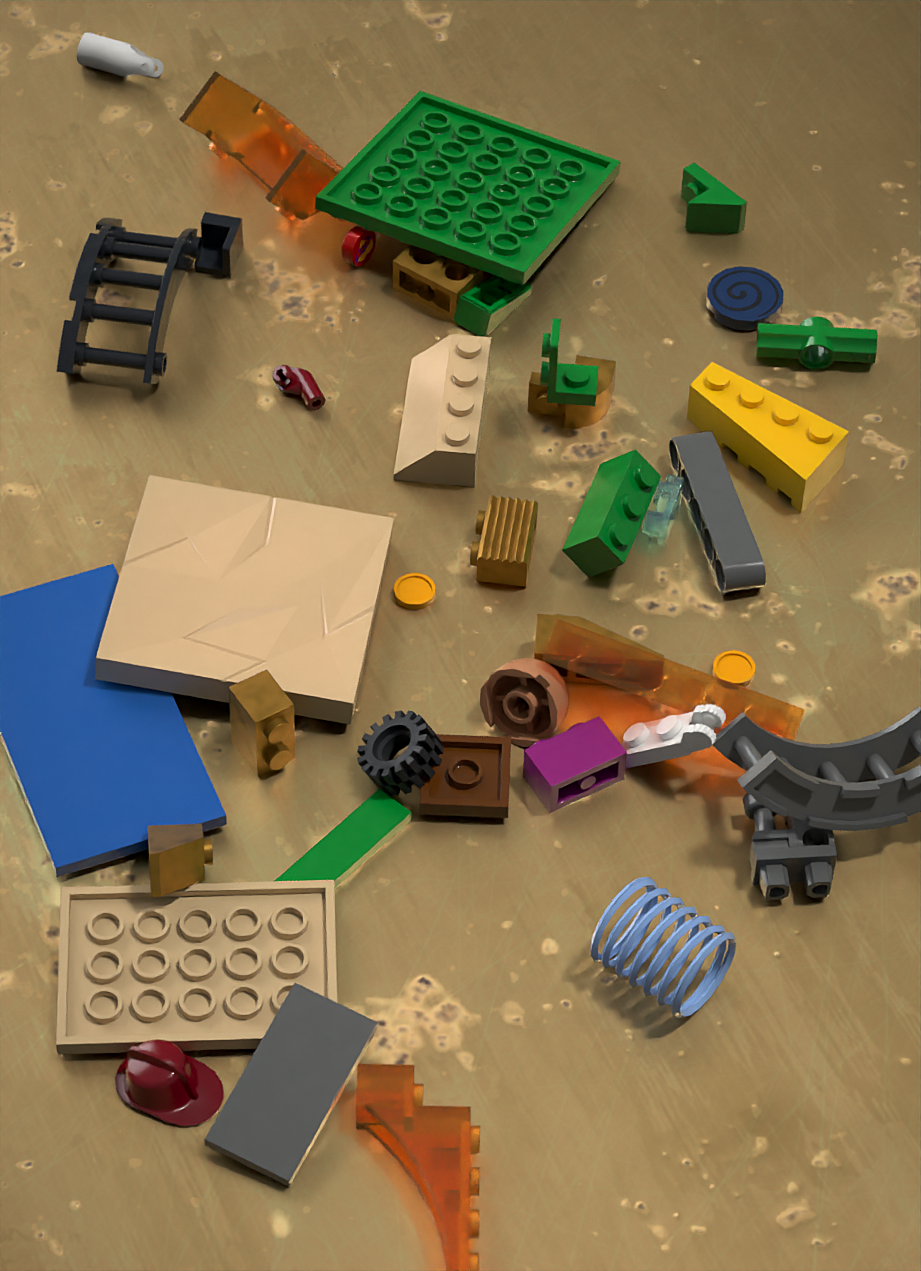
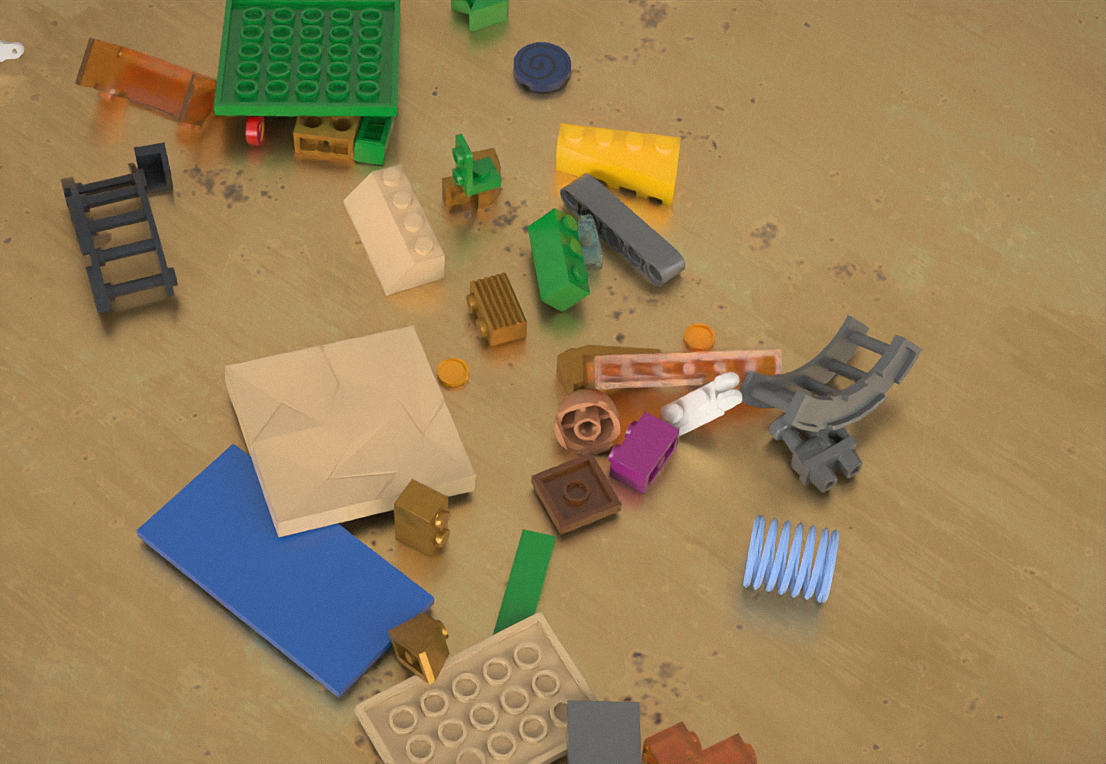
camera: 30 degrees left, 5 degrees up
dark red arm [272,365,326,411] -> none
black tyre [357,710,443,796] -> none
green piece [756,317,877,370] -> none

